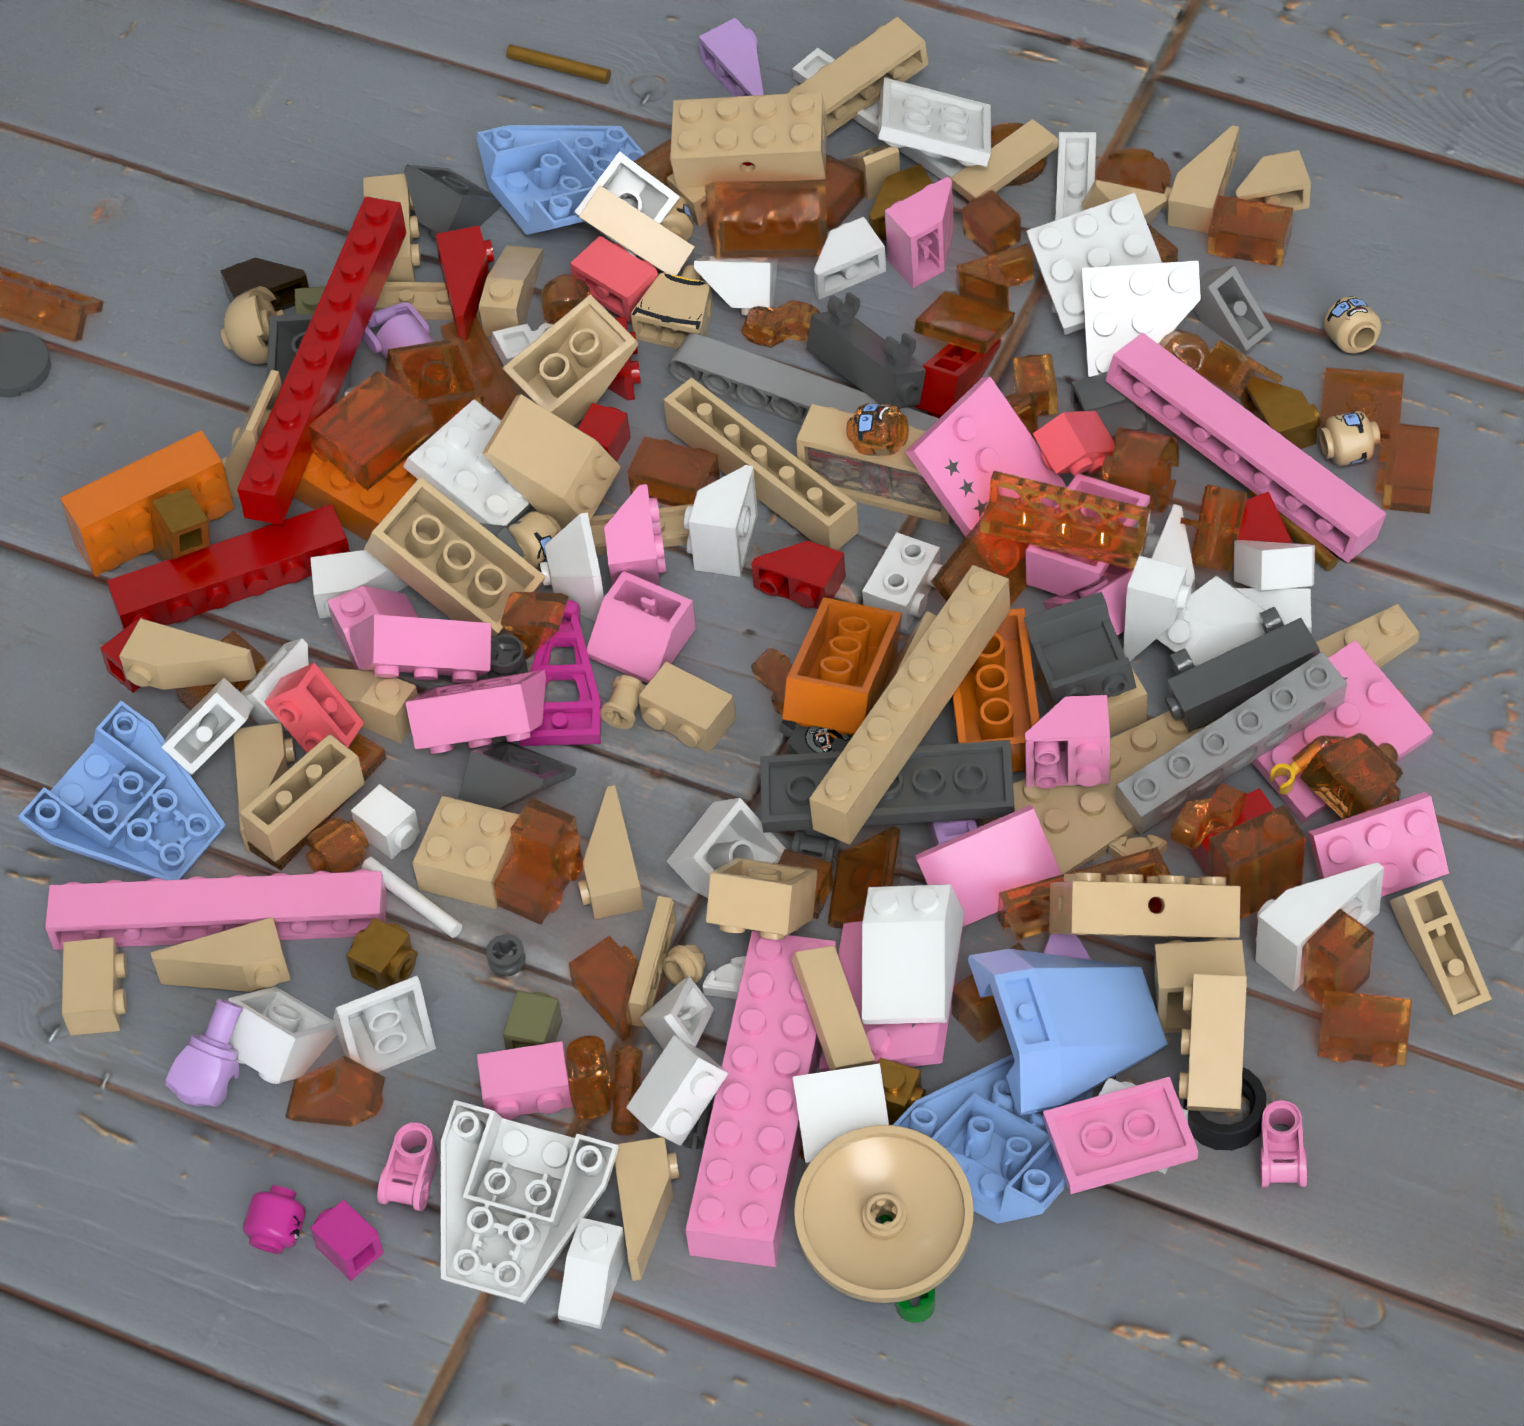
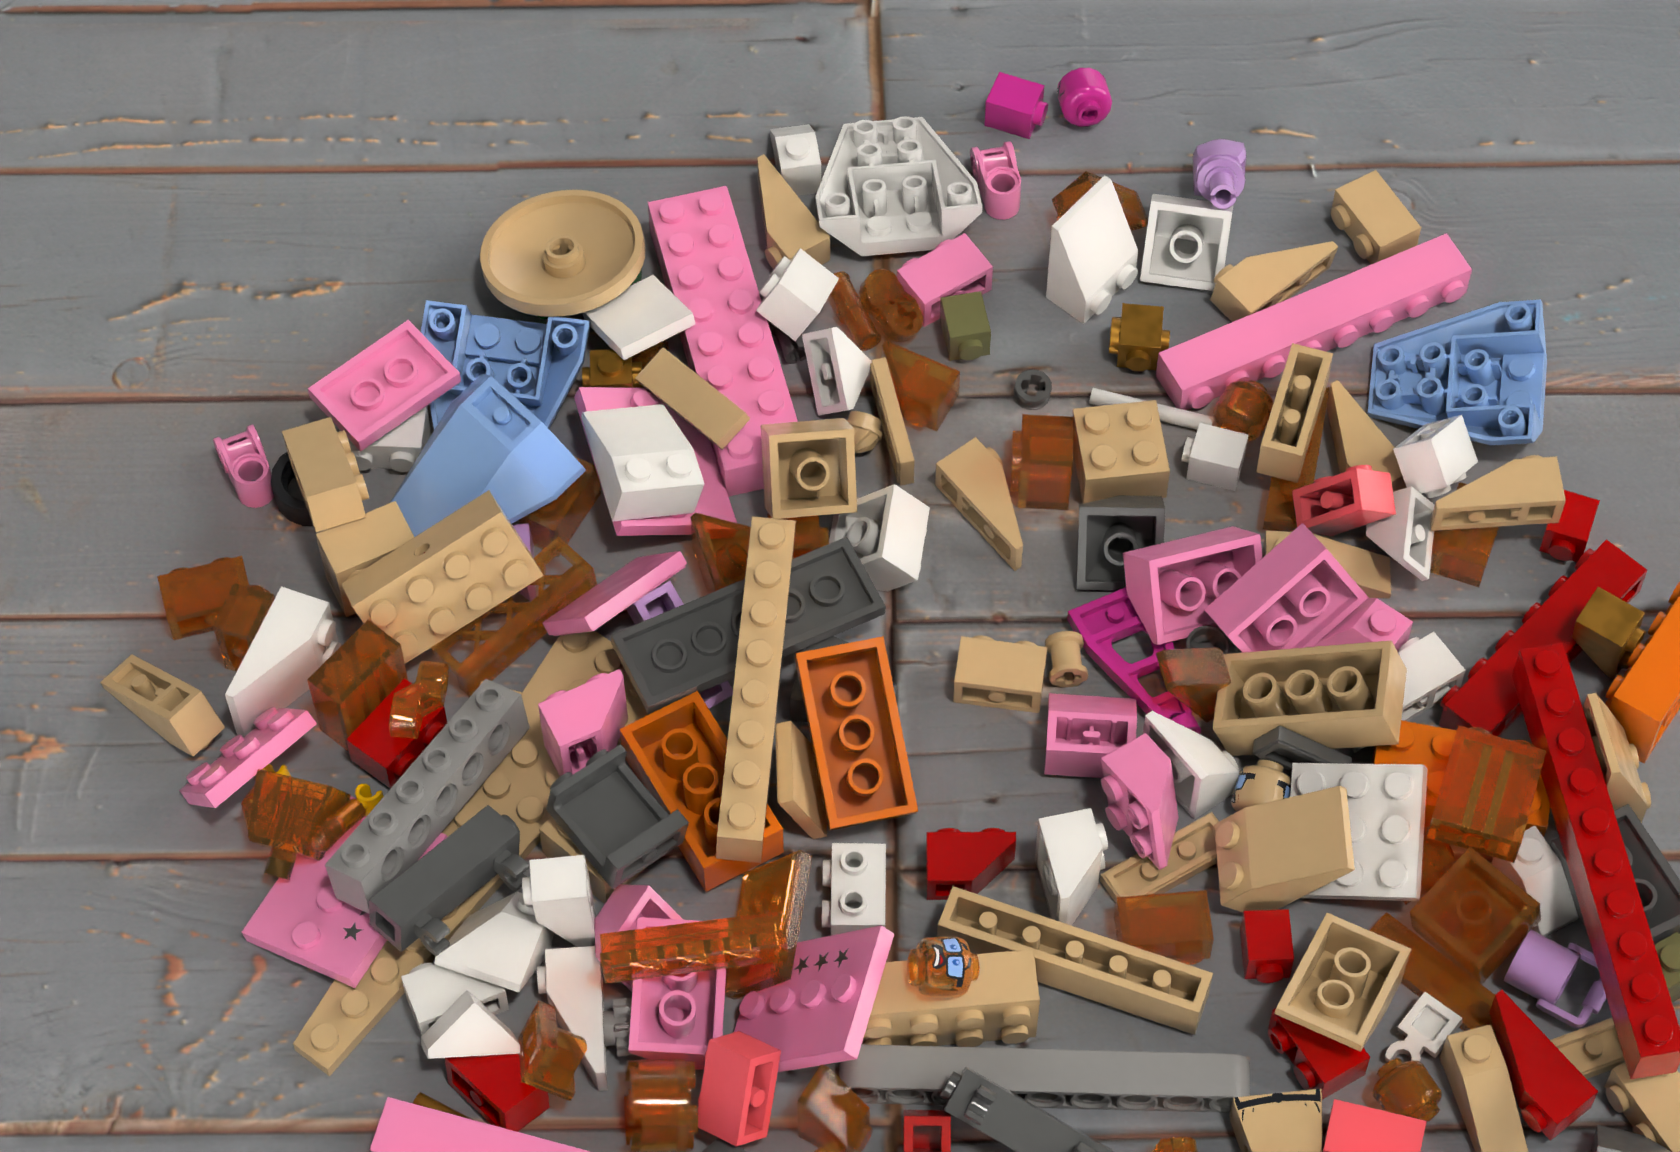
camera: 150 degrees right, 5 degrees up
clear orange piece [751,648,792,717] -> none

